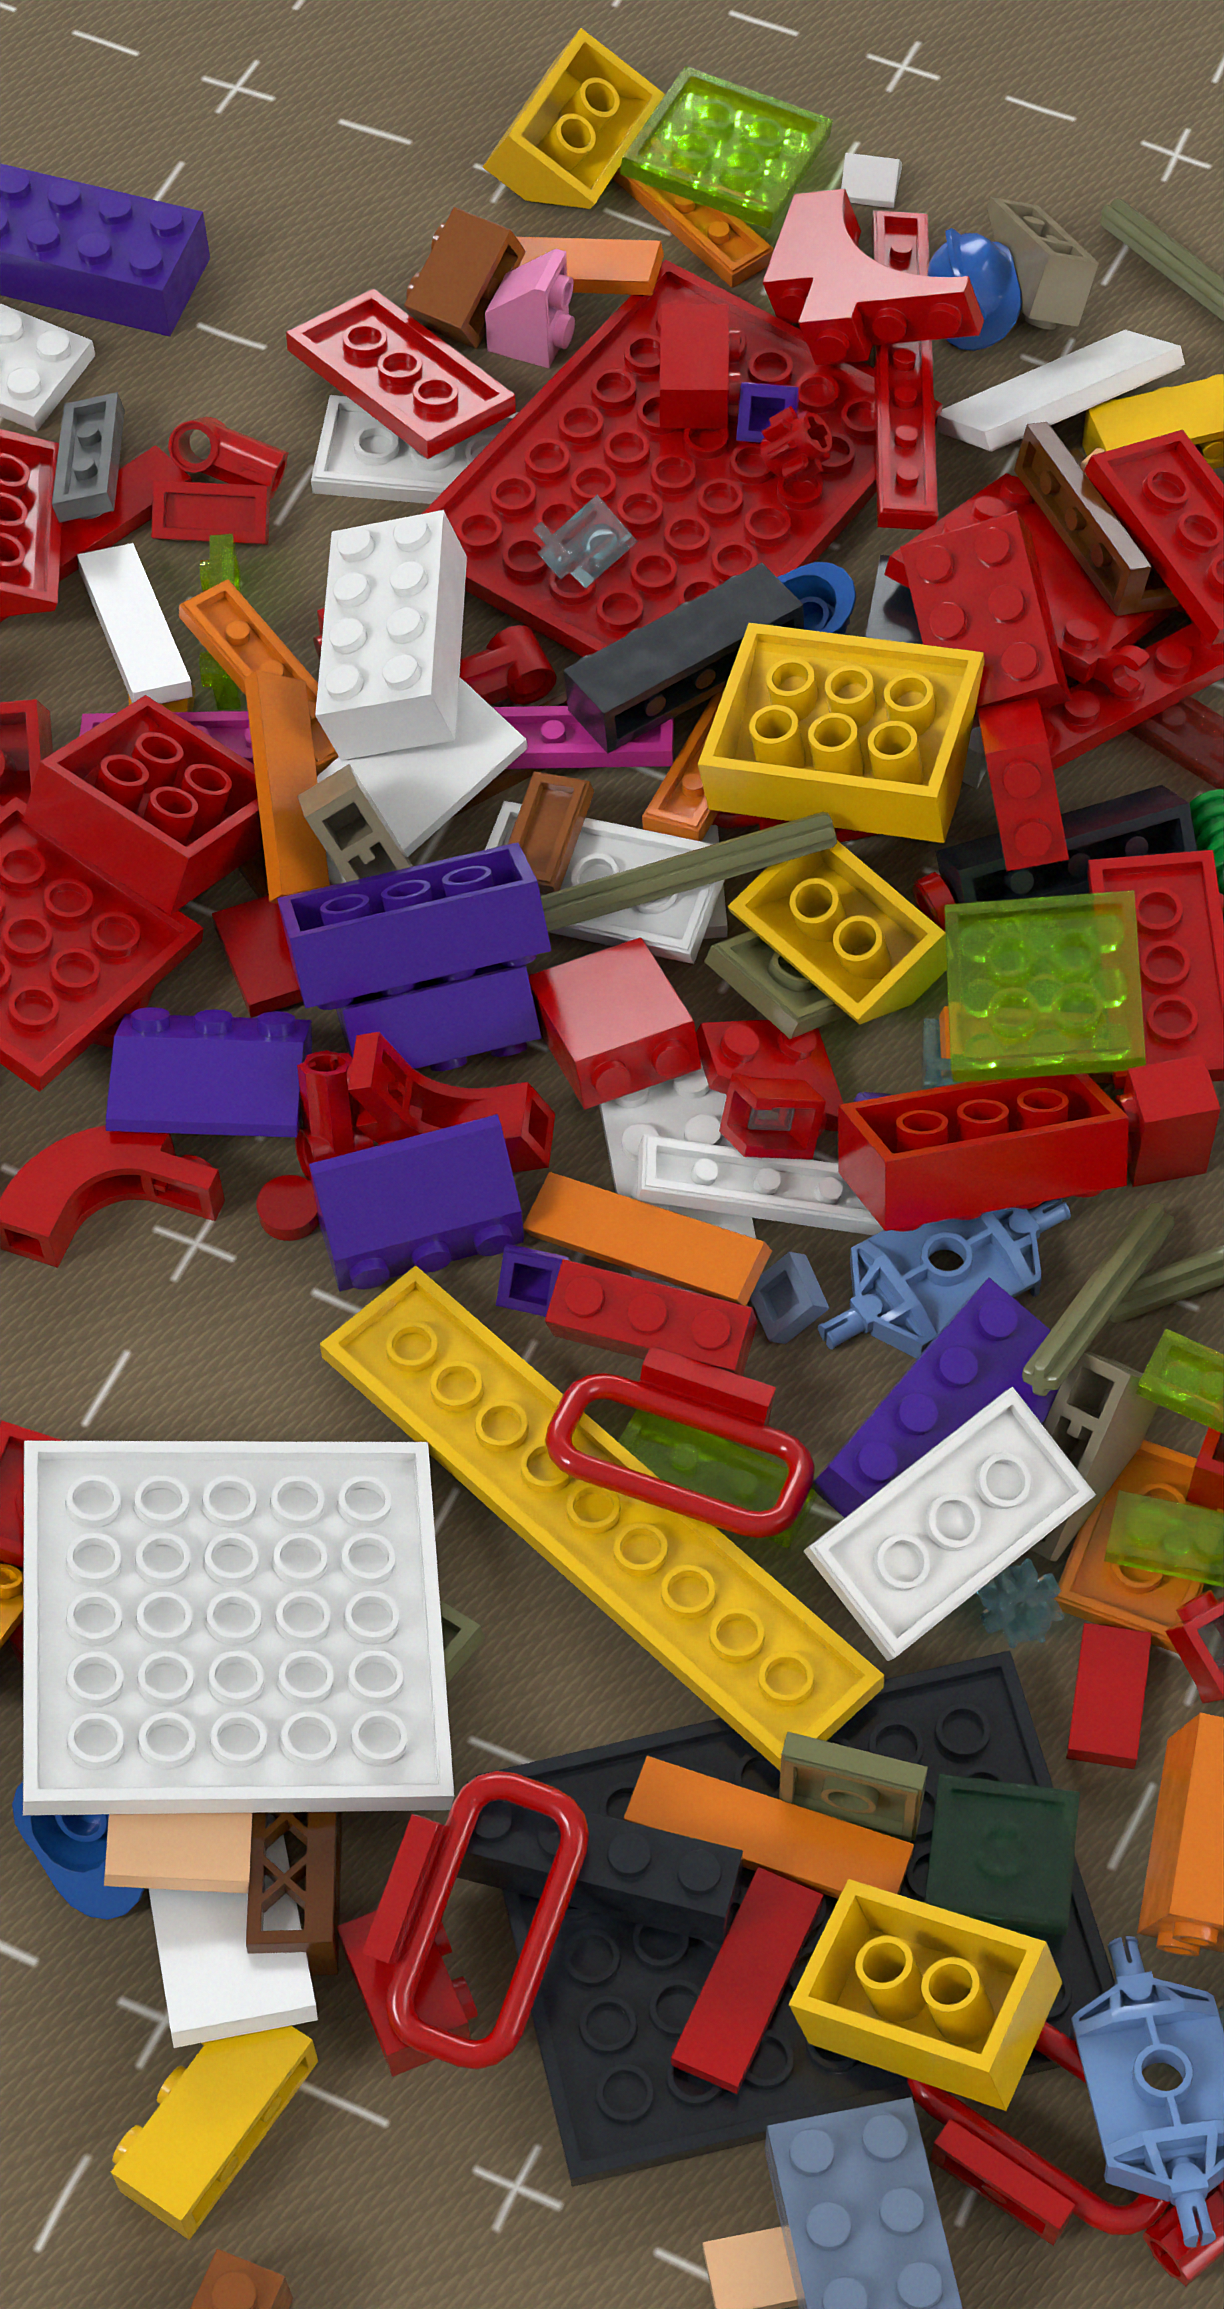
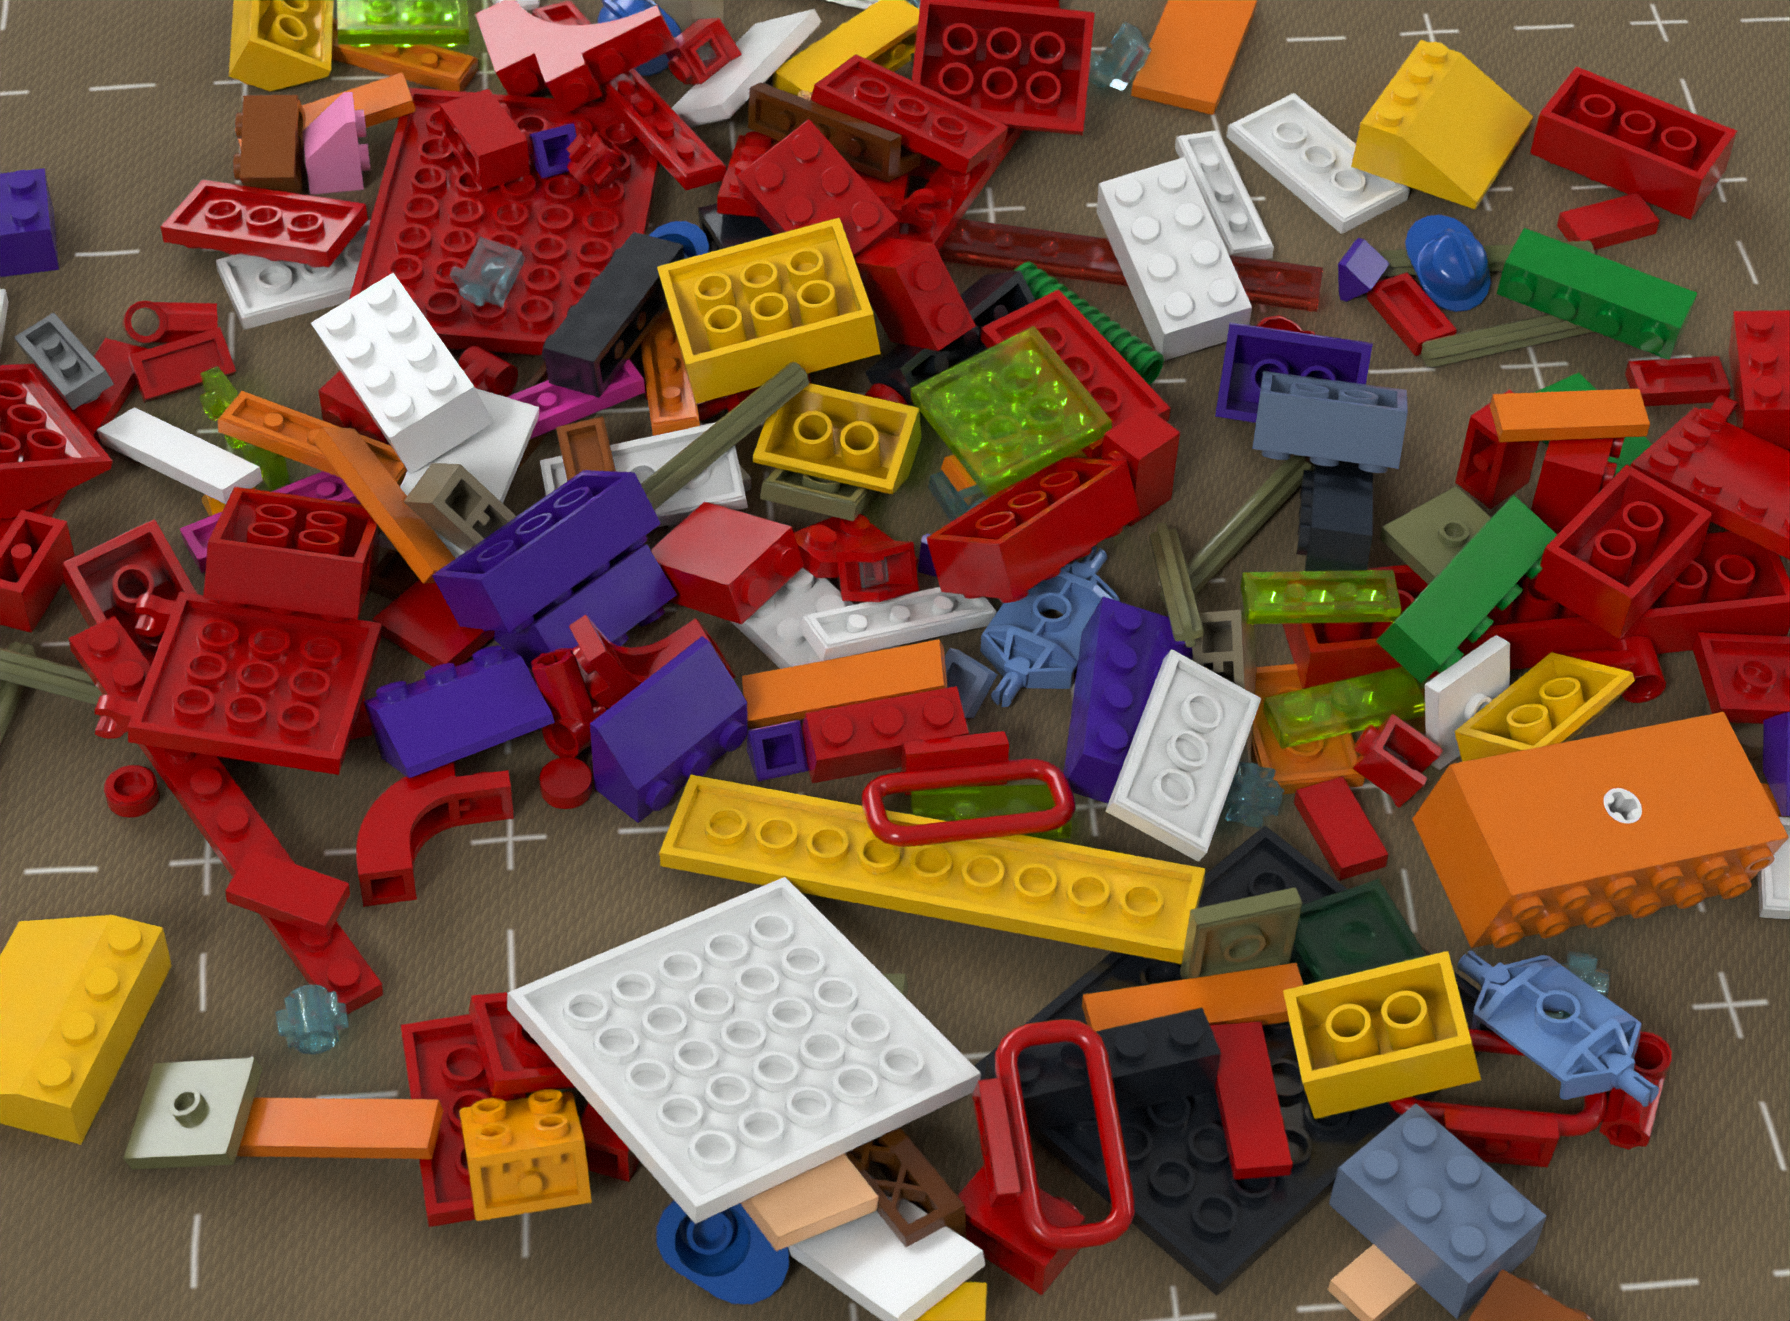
camera: 35 degrees left, 10 degrees down
none -> red window [665,18,741,85]

